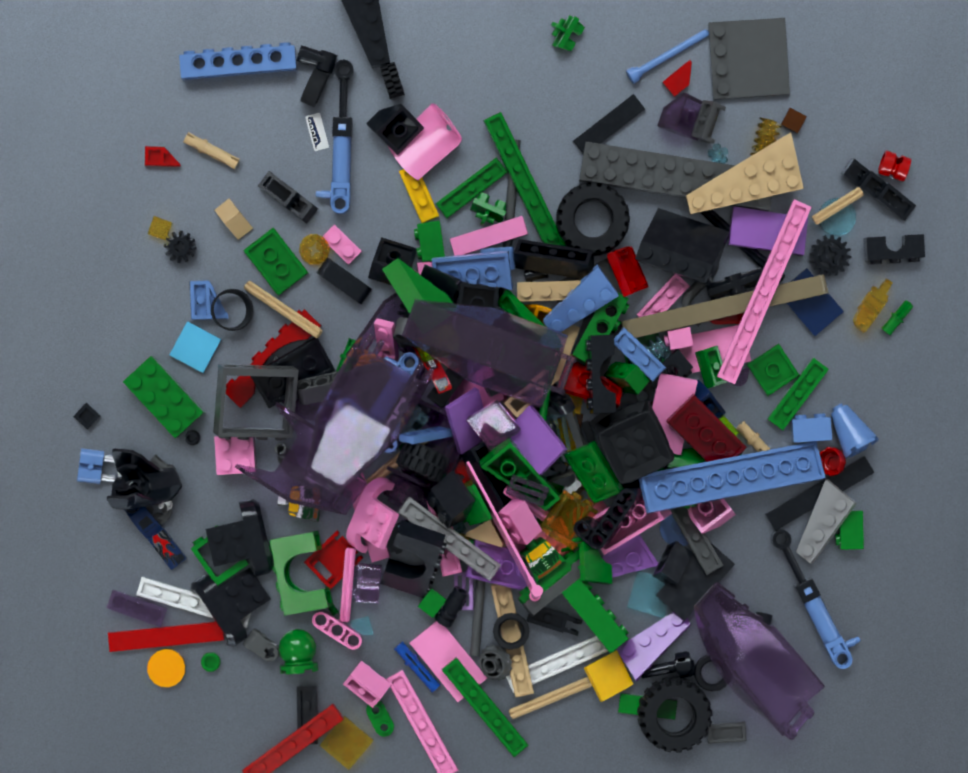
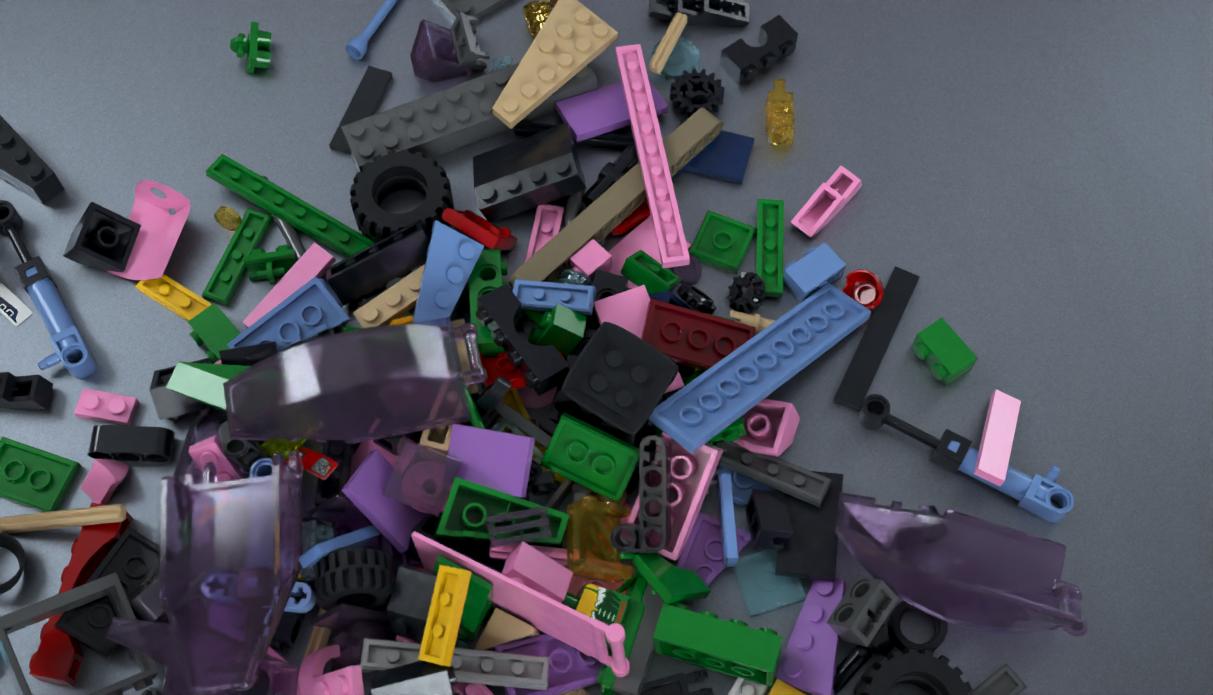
camera: 35 degrees left, 25 degrees down
clear yellow gear [299,234,330,265] -> none
black tyre [380,62,405,99] -> none
red tile [662,60,692,97] -> none
light grey wing [796,479,857,564] -> none
medium blue cone [831,403,879,459] -> none
green axle [881,300,913,336] -> none
none -> bright pink tile [80,459,129,505]
none -> clear yellow tile [214,206,242,231]
none -> yellow plate [418,565,472,667]
none -> black gear [677,284,717,315]
none -> medium blue tile [717,474,738,567]
none -> black gear [726,272,765,314]
none -> bright pink slope [791,165,862,238]
none -> dark grey brick [826,575,899,647]
none -> bright pink tile [974,389,1021,486]

